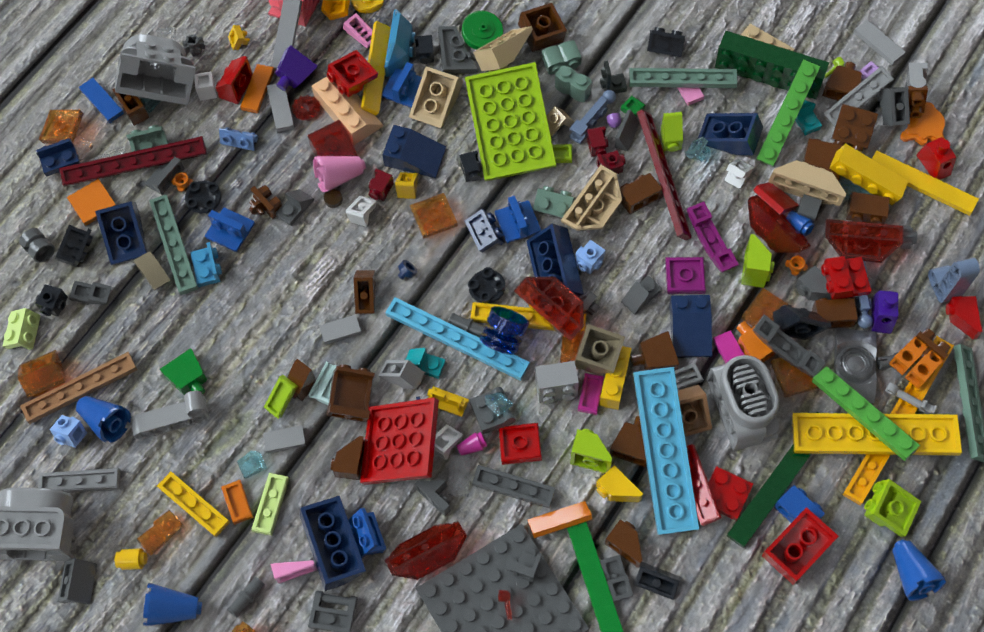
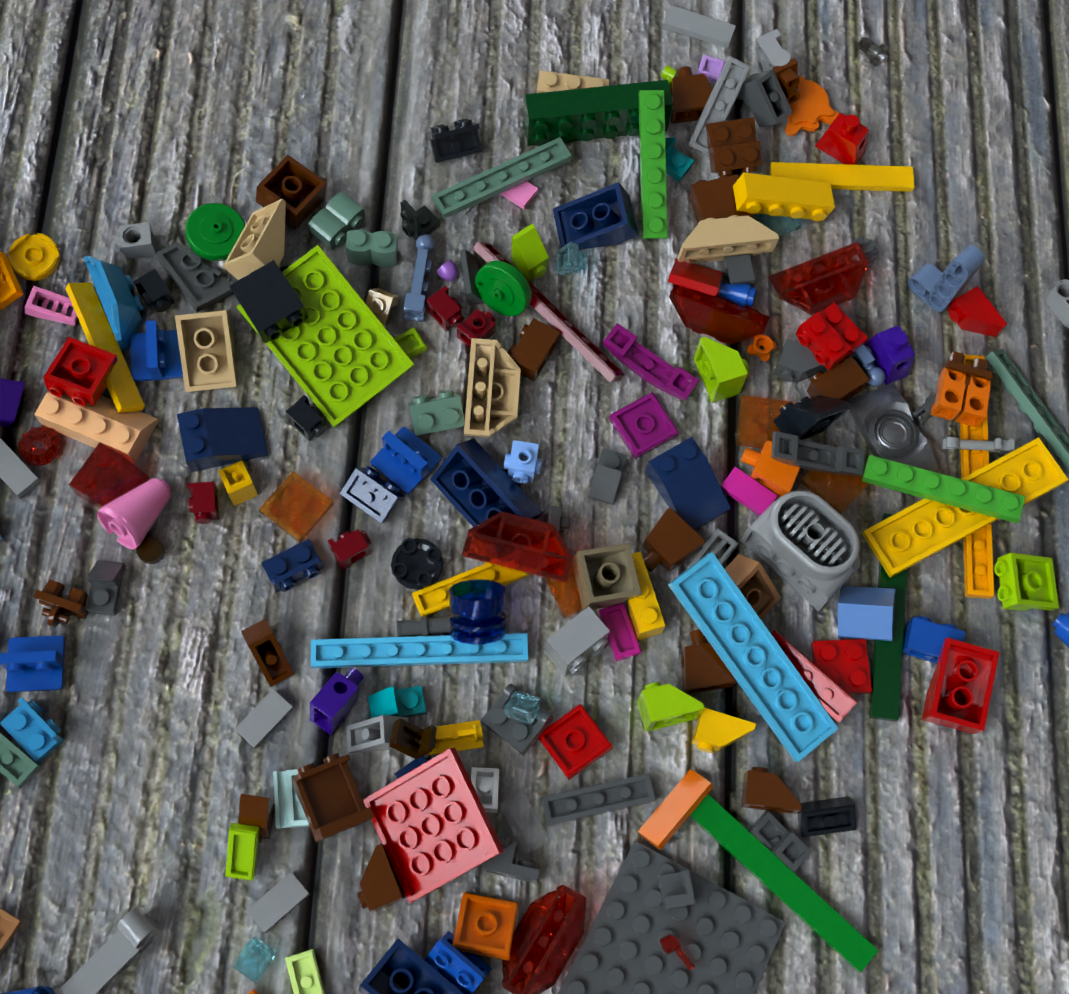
camera: 40 degrees left, 5 degrees up
green torso [160,348,207,395] -> none
white slope [346,196,377,227] -> none
dark blue tile [398,260,417,280] -> none
dark pink cone [456,432,487,456] -> none
green tile [620,96,646,118] -> none
white slope [725,159,755,188] -> none
reddish brown brick [846,192,890,226] -> none
none -> light grey brick [116,222,156,260]
none -> black panel [229,260,309,343]
none -> dark blue bracket [261,539,324,593]
none -> dark purple torso [310,668,364,736]
none -> dark red brick [328,529,372,570]
none -> dark brown bracket [389,718,437,759]
none -> orange tile [452,892,519,961]
none -> green wheel [475,260,532,316]
none -> medium blue slope [838,586,896,641]

